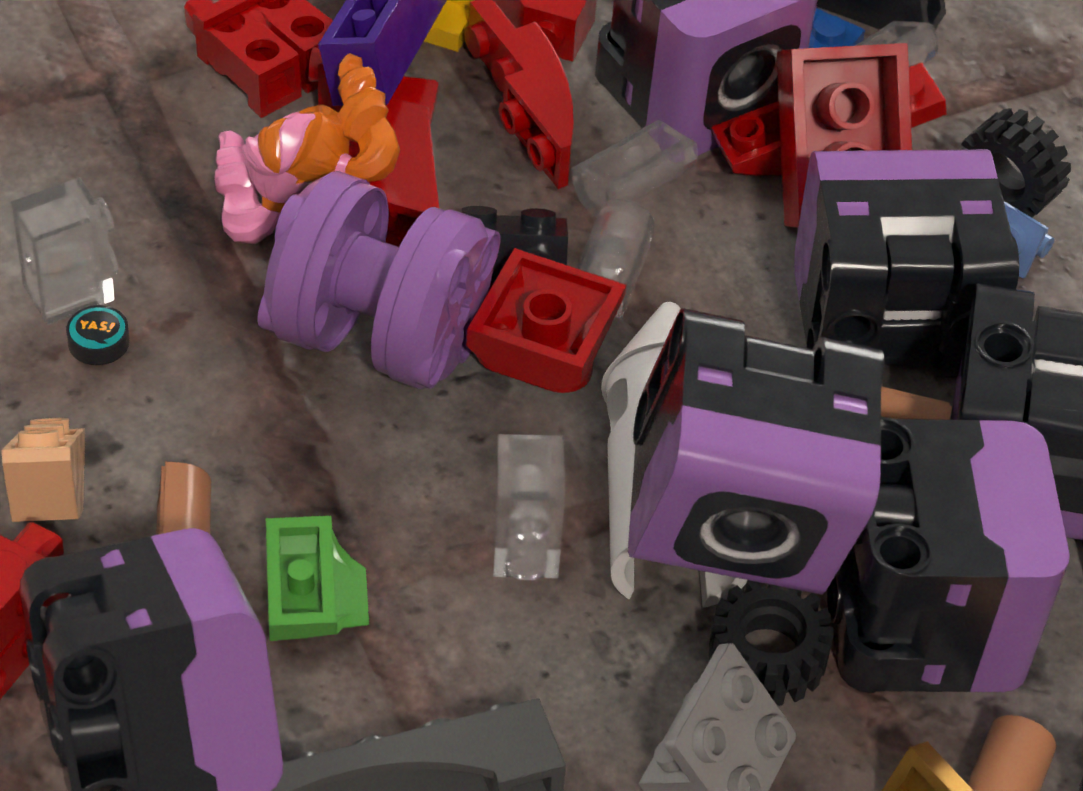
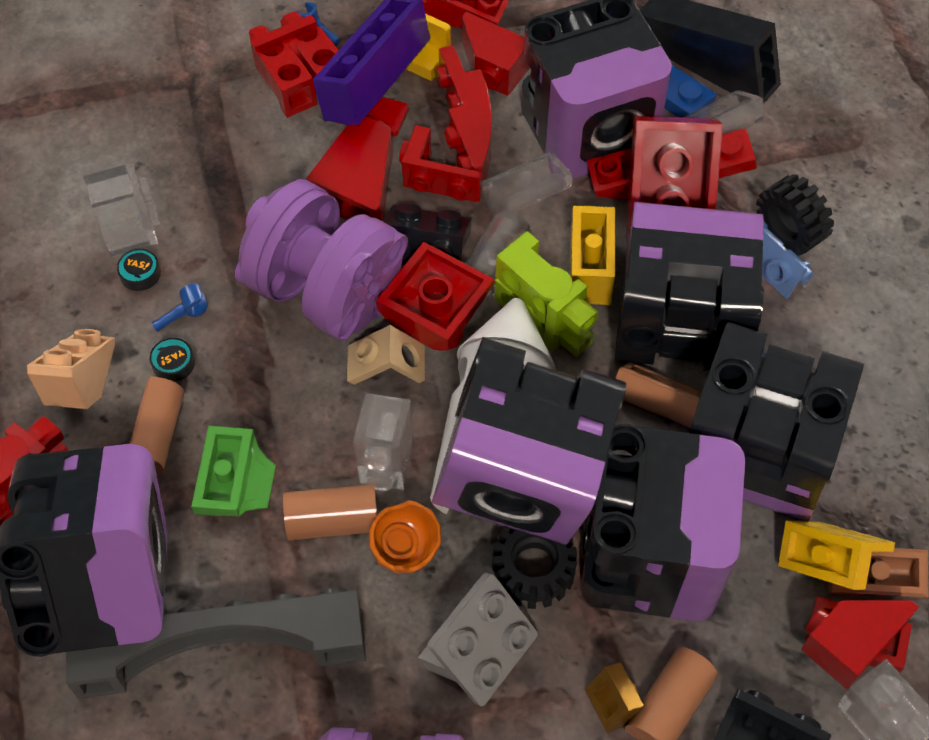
camera: 15 degrees right, 10 degrees up
hair [215,53,400,244] -> none
none -> black tile [149,338,195,382]
none -> blue hand [152,283,207,332]
none -> nougat brick [283,484,378,541]
none -> tan bracket [347,325,425,385]
none -> orange hair [369,500,441,574]
none -> red bracket [399,125,482,202]
none -> lime hips [494,231,598,357]
none -> yellow brick [570,206,615,305]

